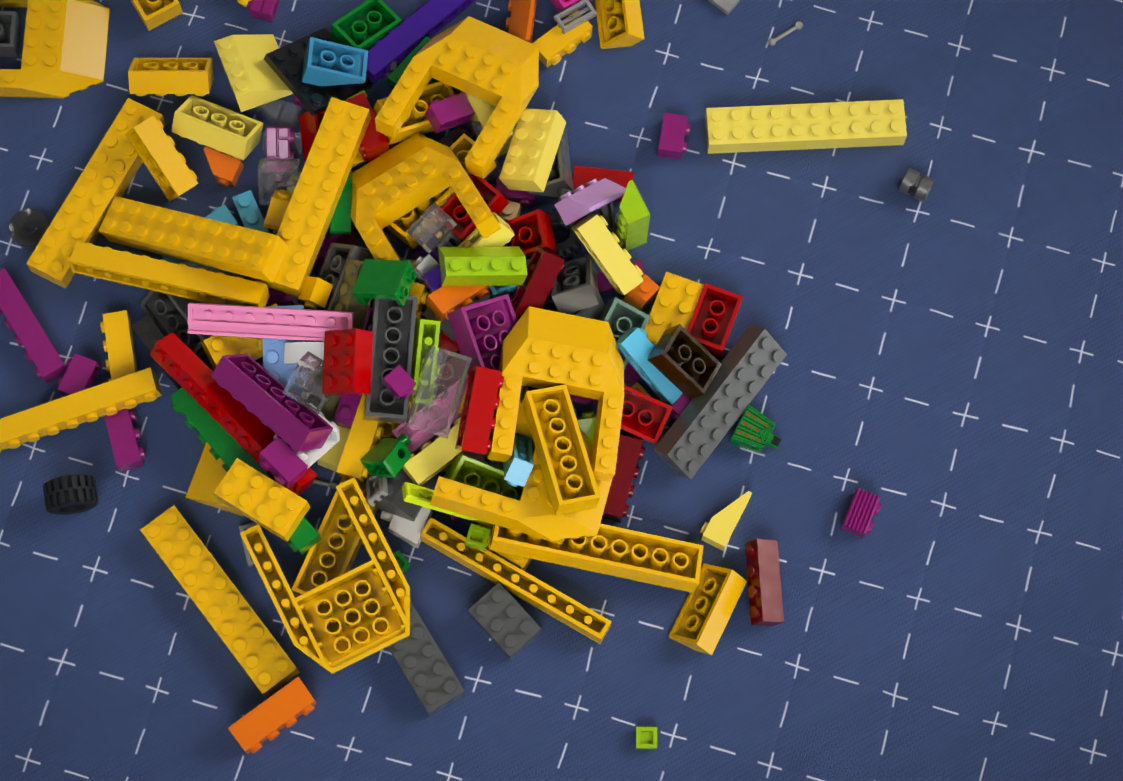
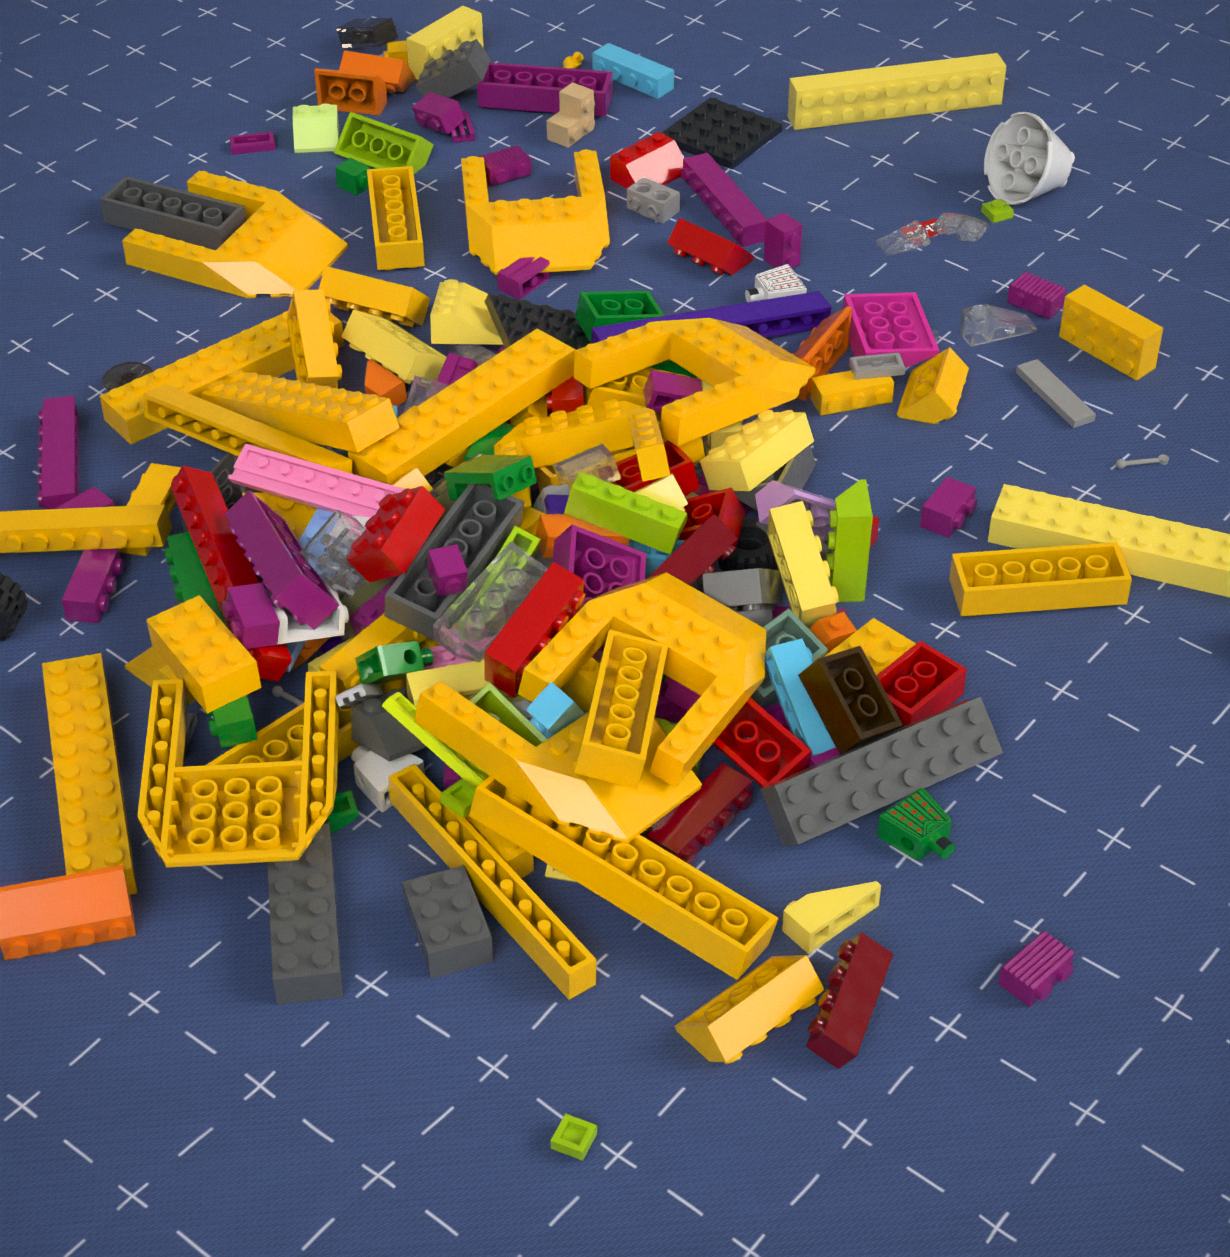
camera: 25 degrees right, 30 degrees down
dark azure slope [302,37,368,87] -> none
none -> yellow brick [949,542,1132,616]

